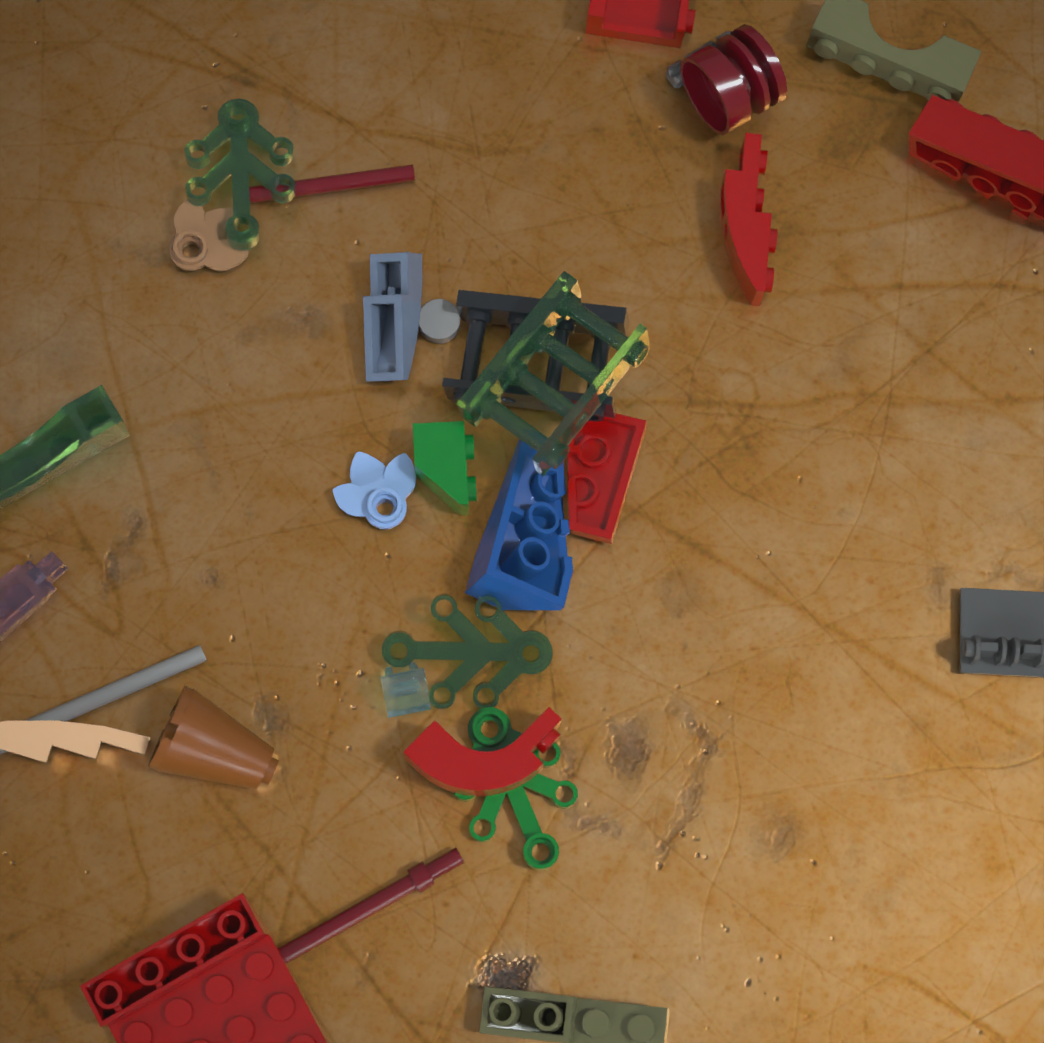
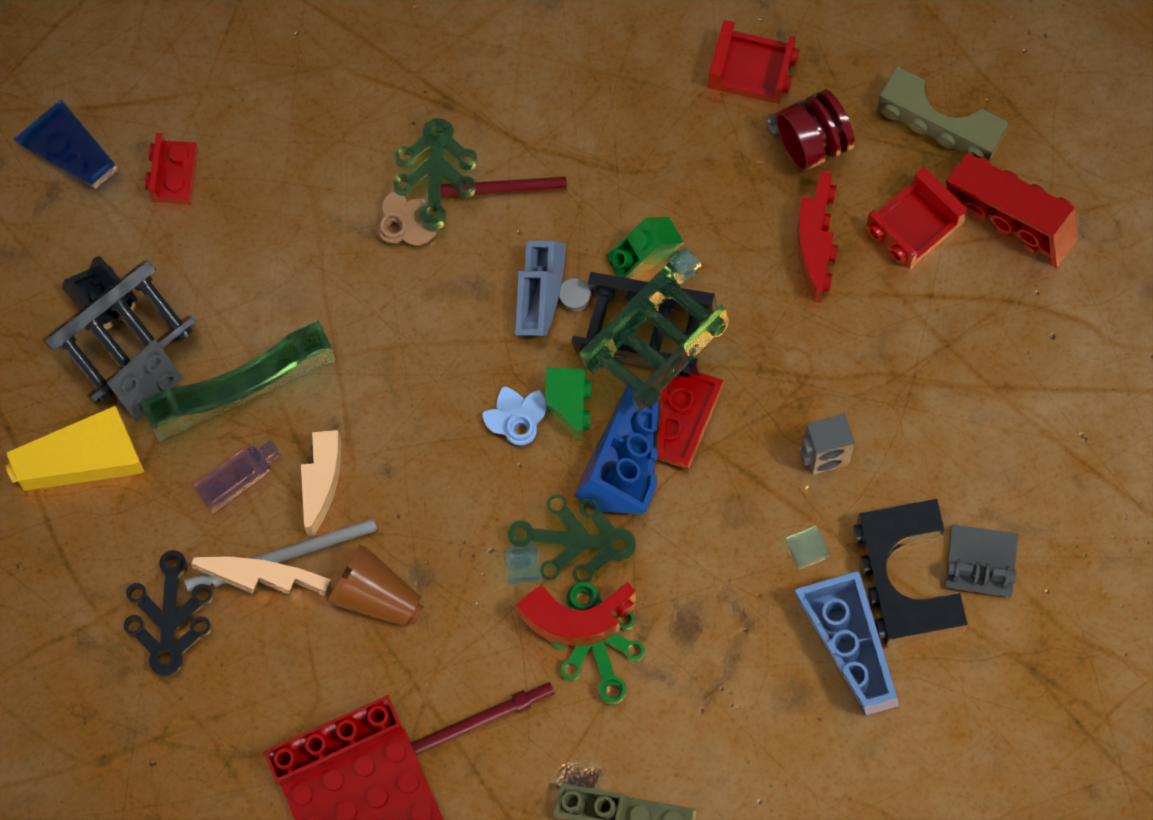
camera: 15 degrees right, 5 degrees down
none -> light nougat slope [301,430,341,537]
none -> green slope [606,217,684,279]
none -> clear light blue cone [655,247,702,287]
none -> clear light blue tile [786,526,830,570]
none -> medium blue wedge [794,571,899,715]
none -> dark grey brick [799,413,855,475]
none -> black arch [853,499,968,648]
none -> red panel [866,166,968,269]

